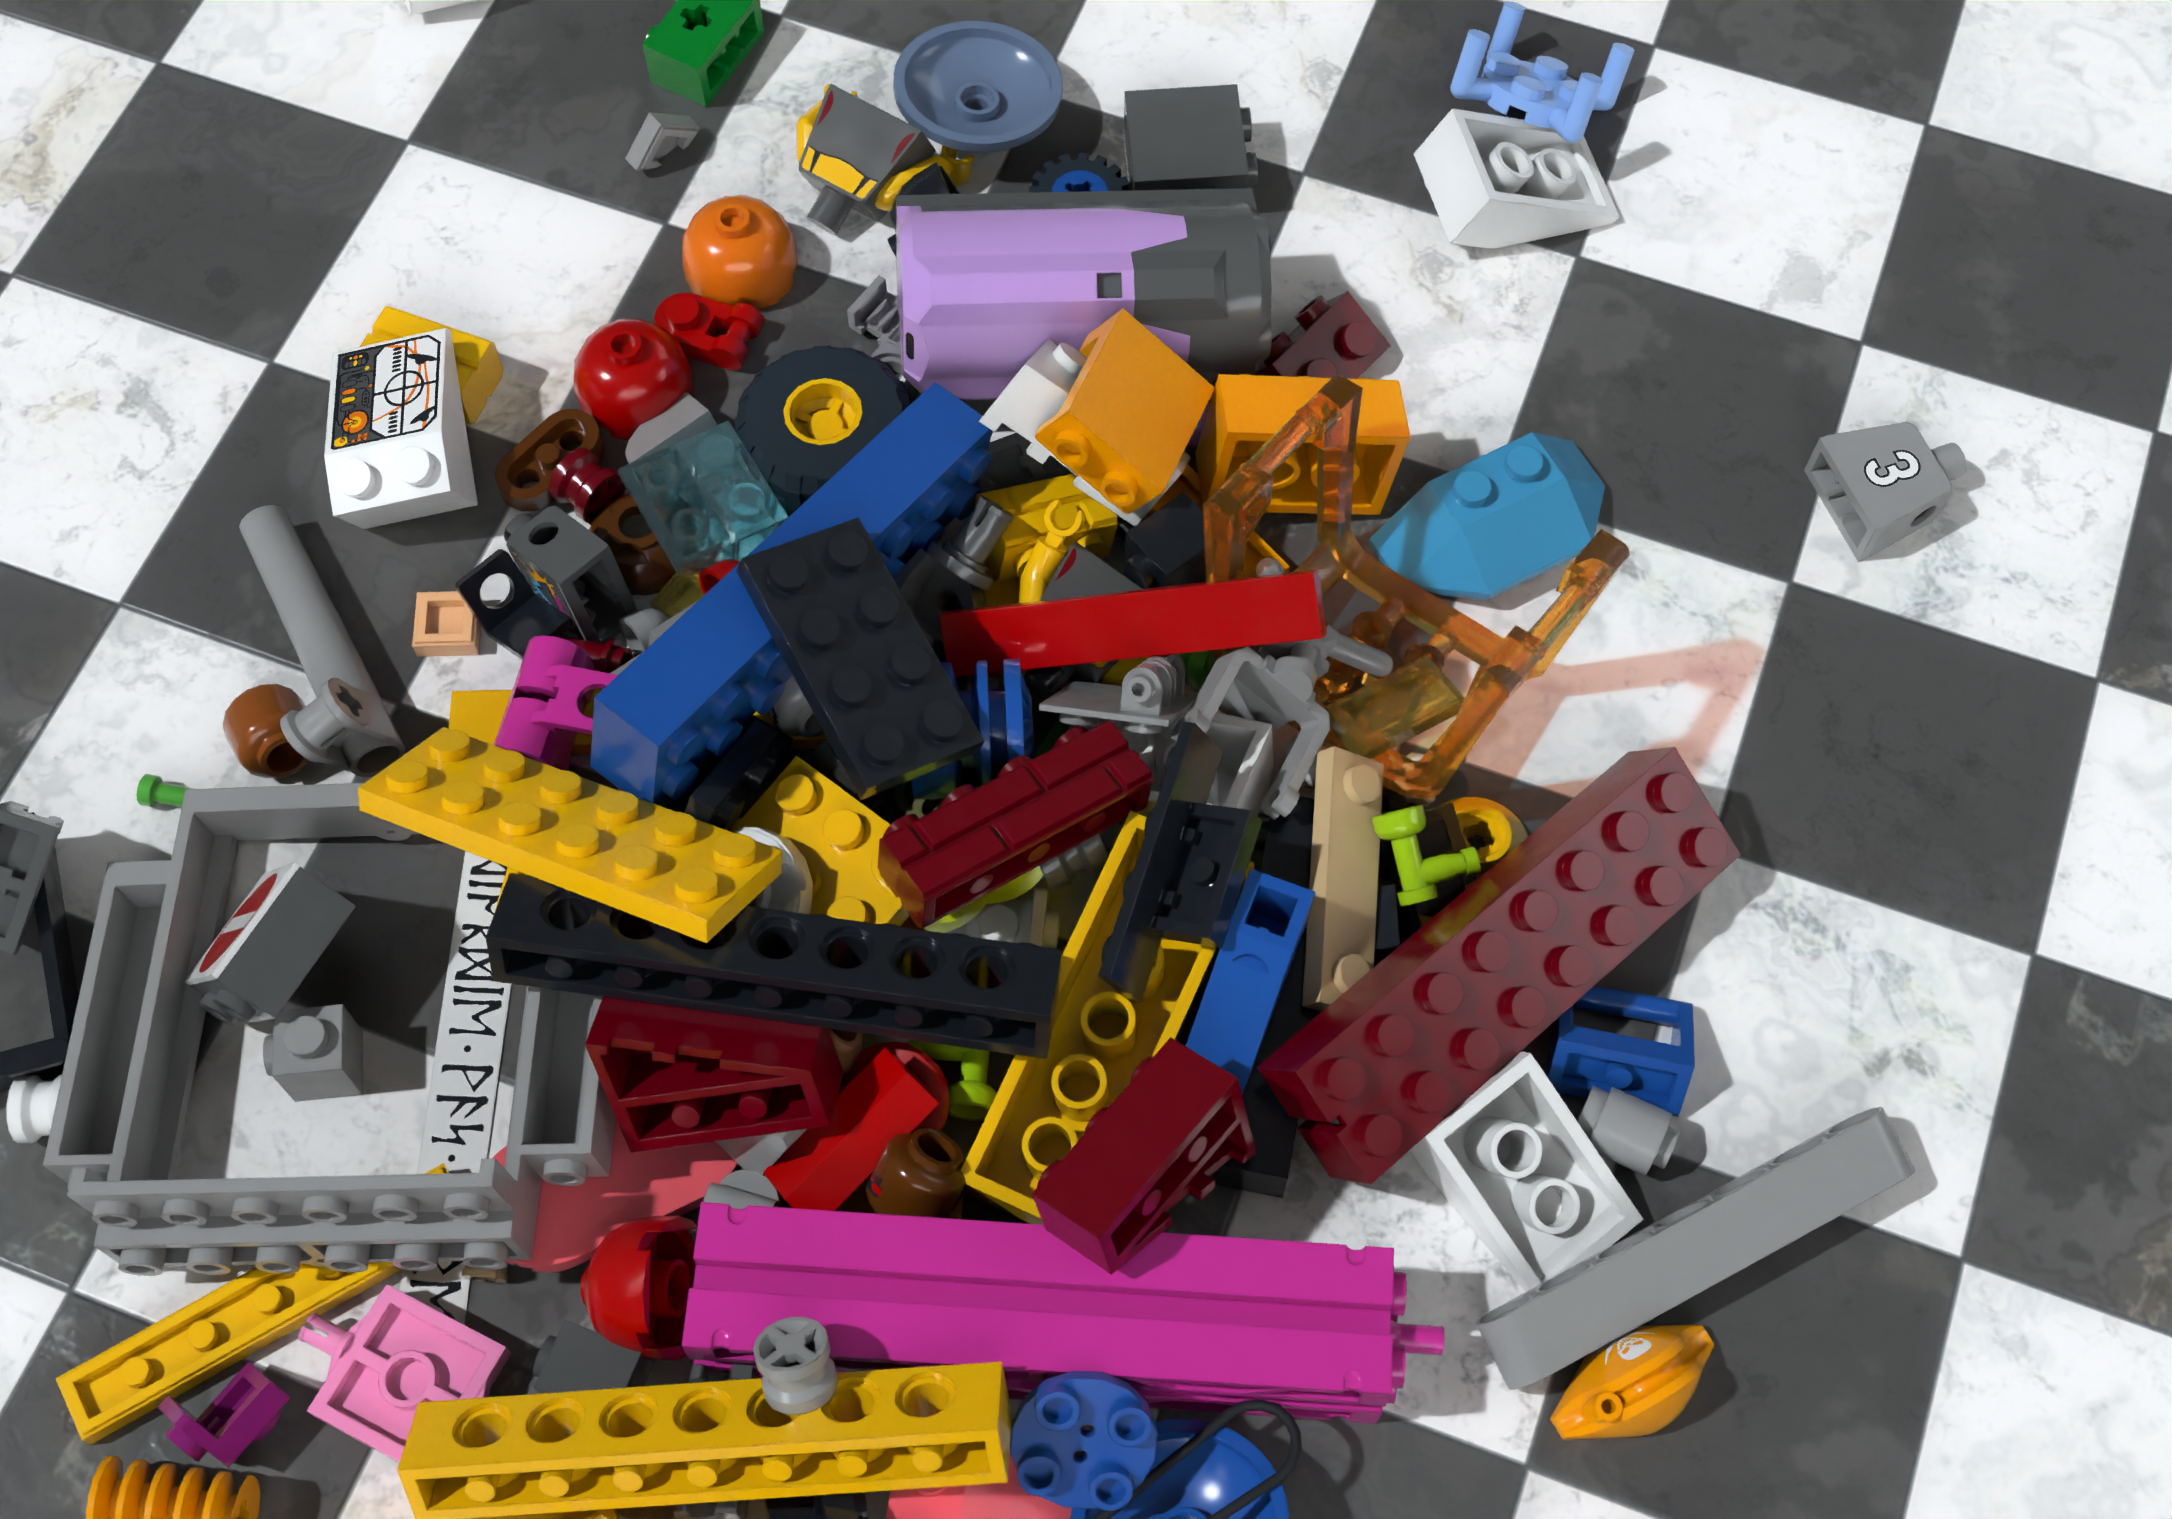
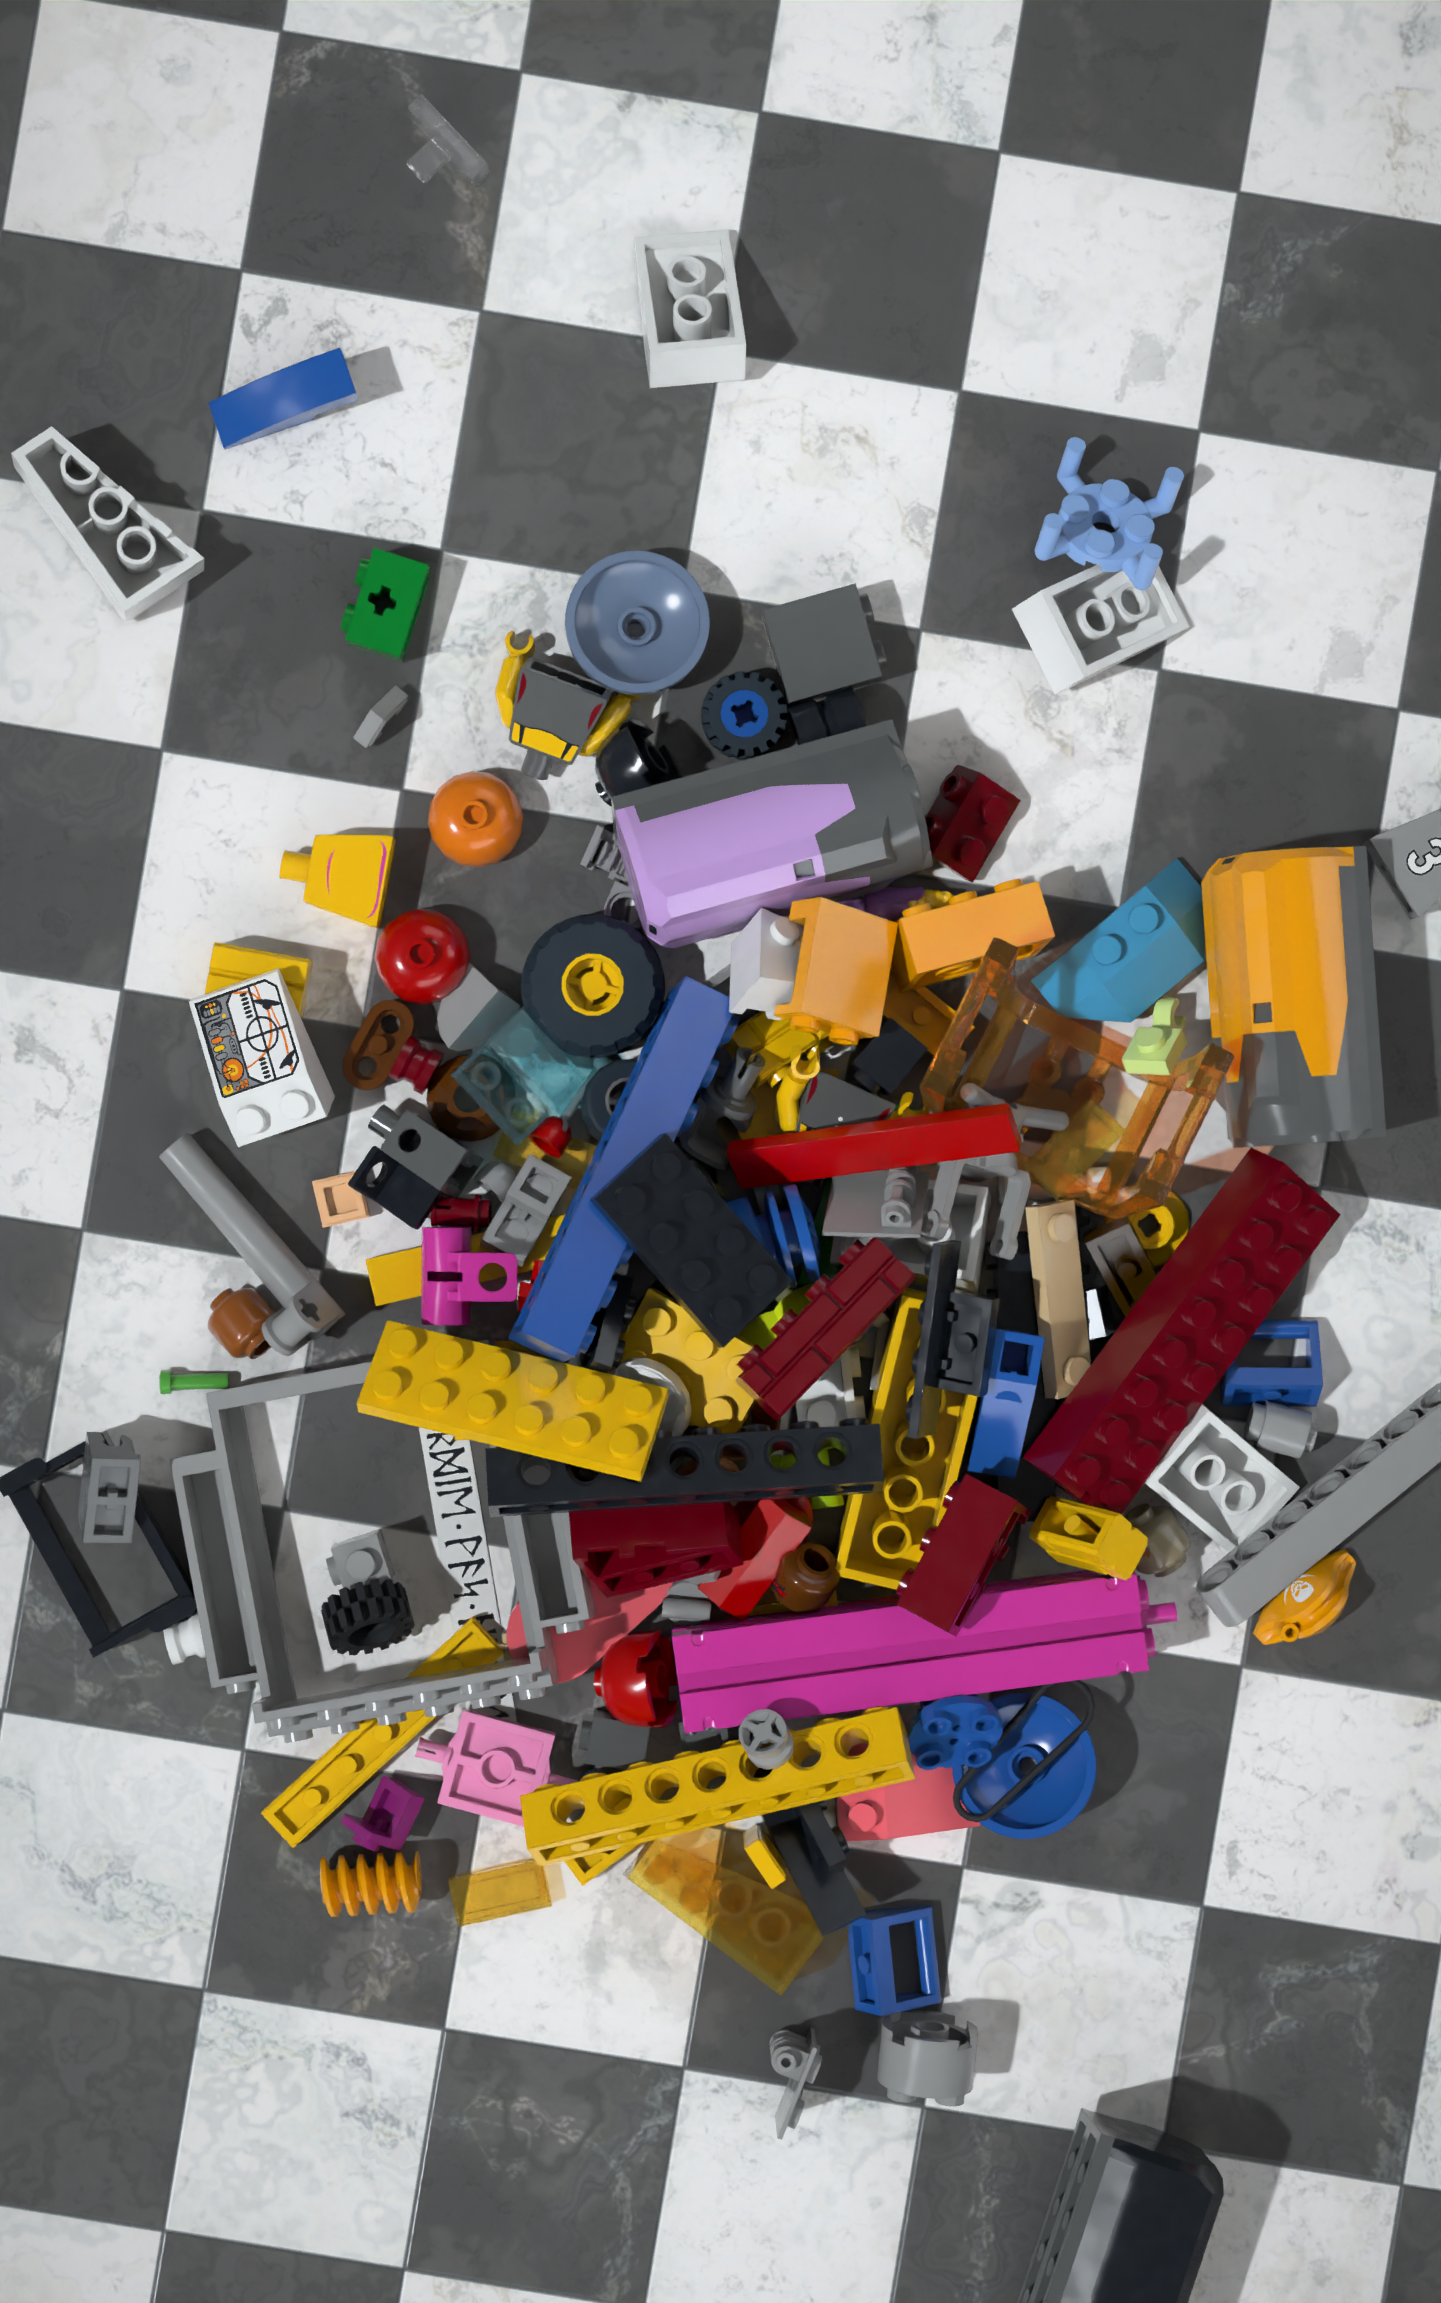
camera: 10 degrees left, 25 degrees up
dark grey piece [184,862,356,1025] -> none
red plate [654,292,765,371] -> none
lime piece [1371,805,1481,906] -> none
none -> yellow torso [279,834,396,930]
none -> black tyre [321,1579,415,1655]
none -> yellow brick [1029,1496,1148,1580]
none -> yellowish green plate [1122,997,1187,1075]
none -> dark tan head [1125,1503,1190,1577]
none -> piece [1201,846,1386,1148]

